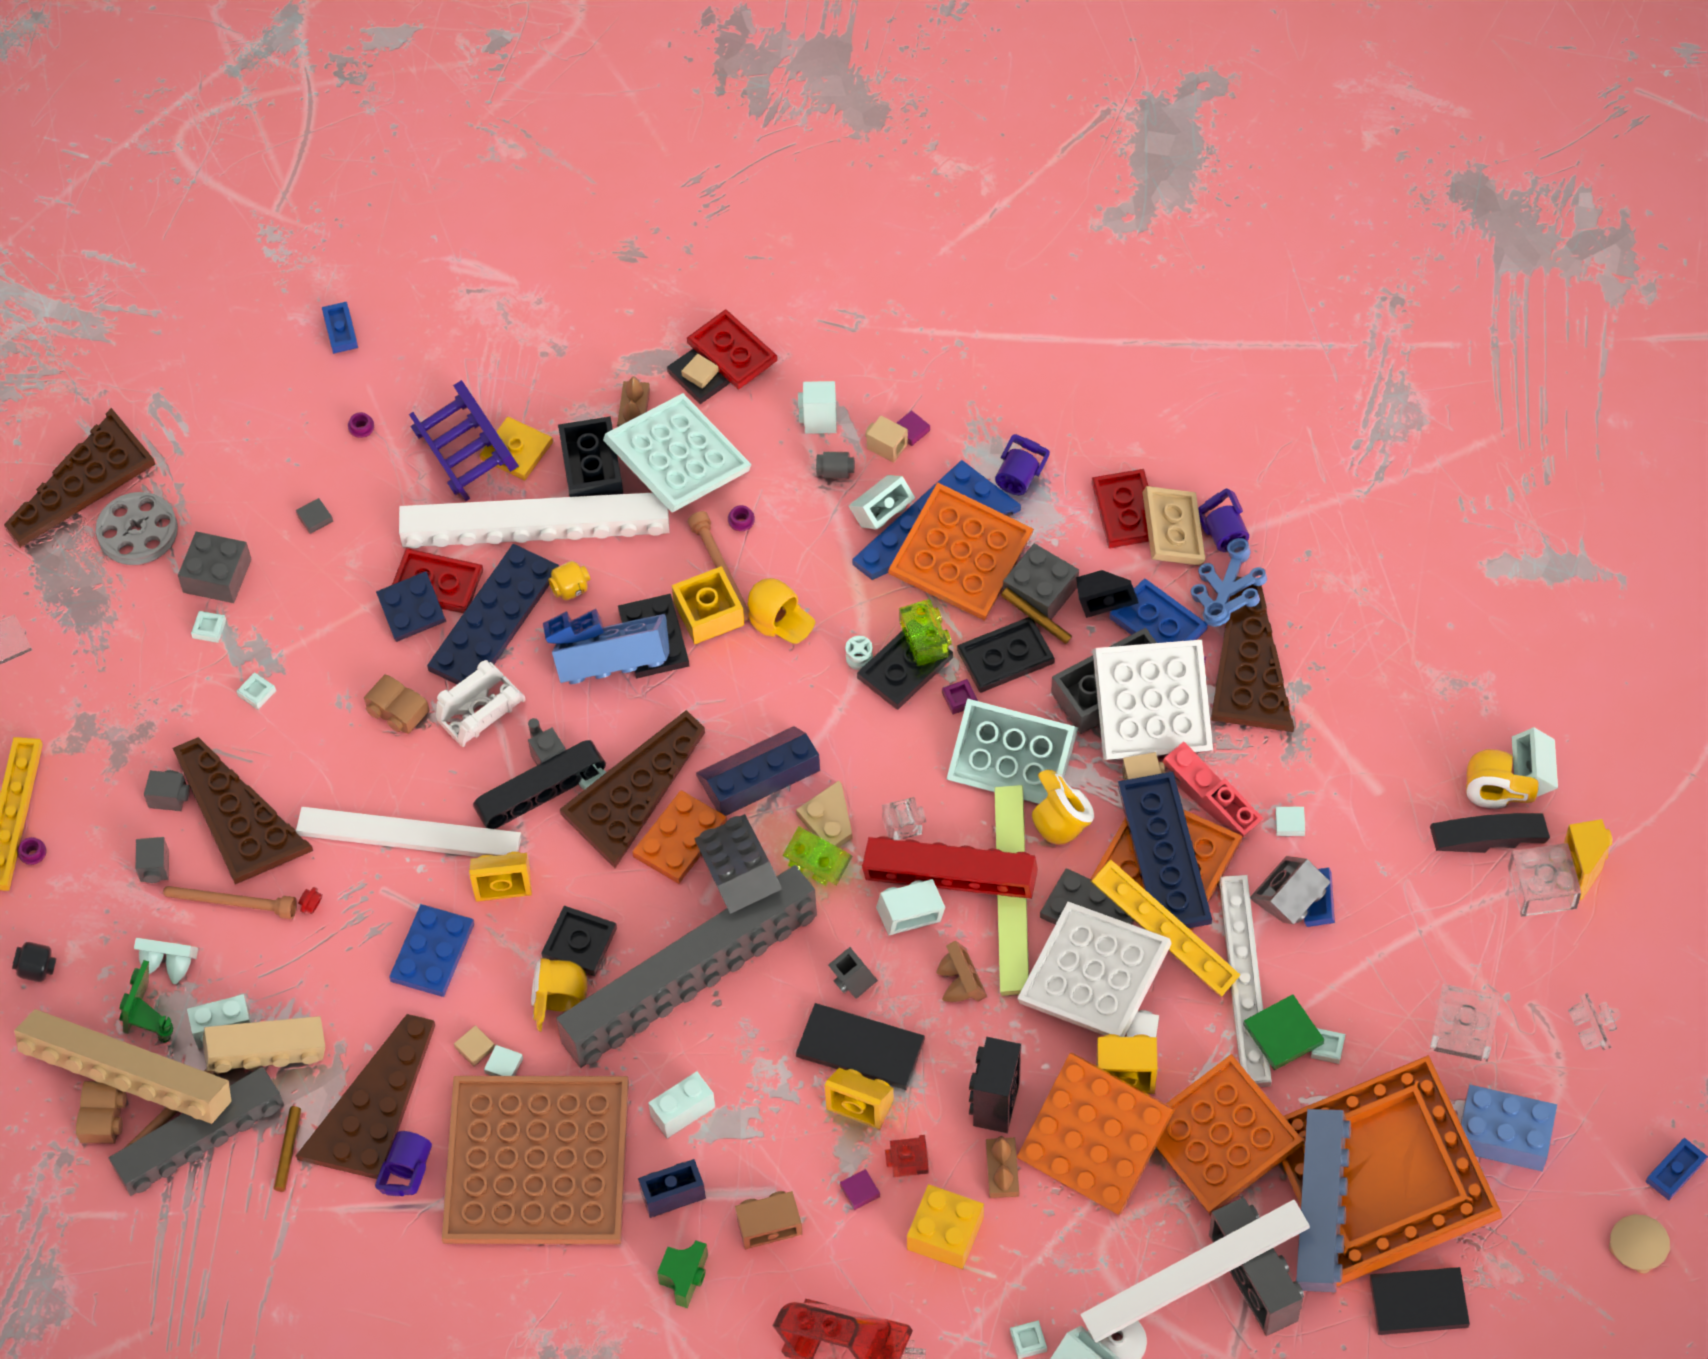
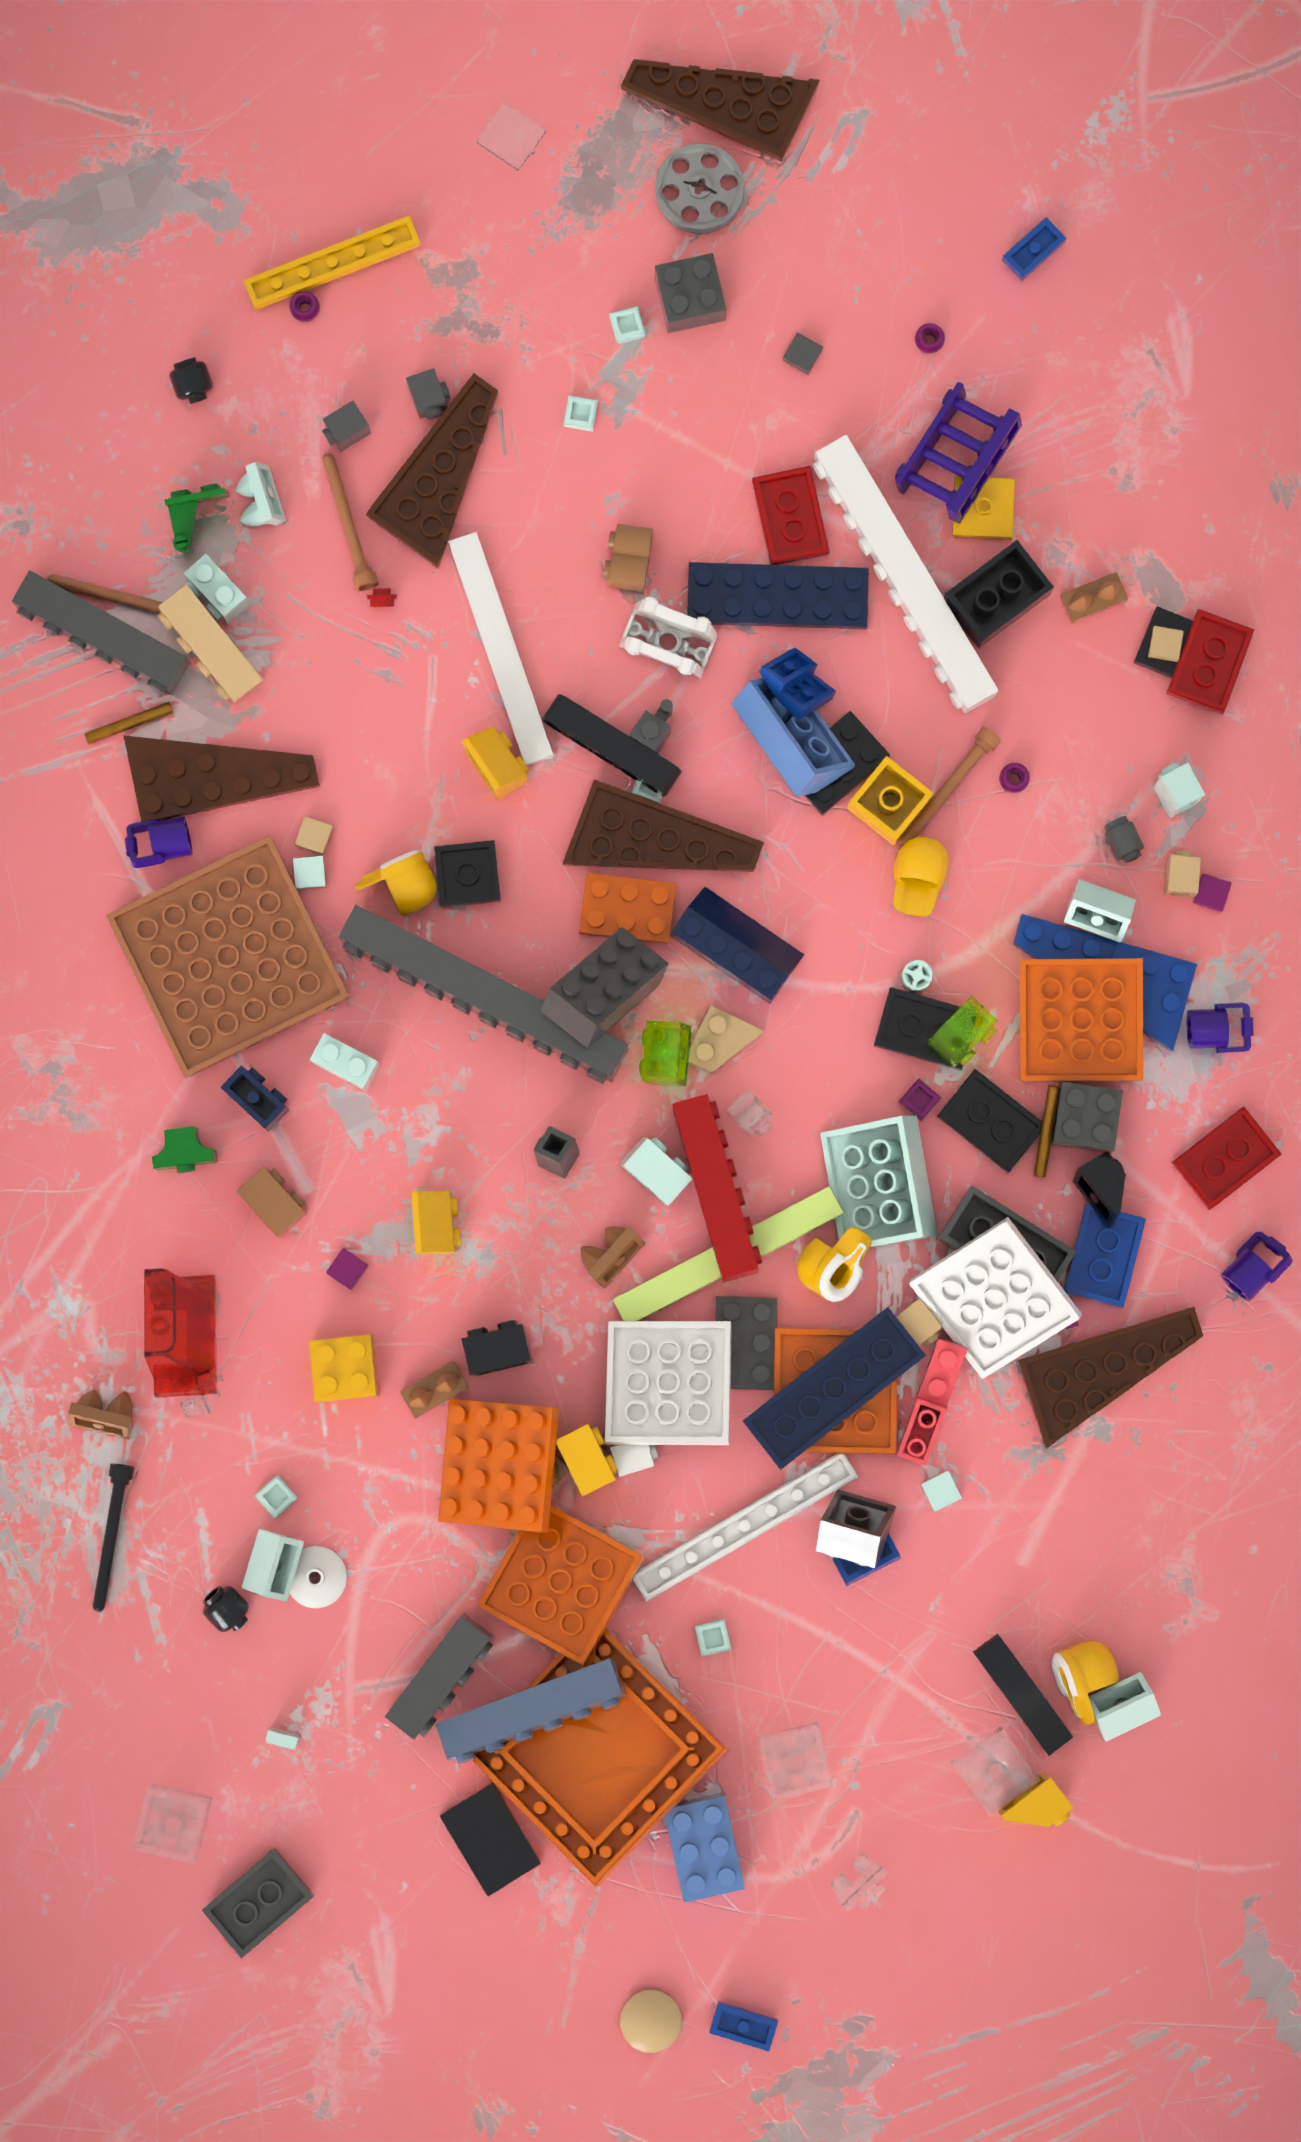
camera: 60 degrees right, 25 degrees up
tan brick [14,1009,232,1124] -> none
medium nougat brick [76,1081,127,1144] -> none
dark blue plate [376,571,446,642] -> none
blue plate [389,904,474,997] -> none
yellow head [548,561,591,601] -> none
light aqua plate [603,393,752,513] -> none
black tile [796,1003,925,1090] -> none
clear red brick [885,1135,929,1177] -> none
white tile [1080,1199,1310,1343] -> none
yellow plate [1090,859,1240,997] -> none
tan plate [1143,486,1206,566] -> none
medium blue plant [1191,538,1267,627] -> none
green tile [1243,994,1325,1071] -> none

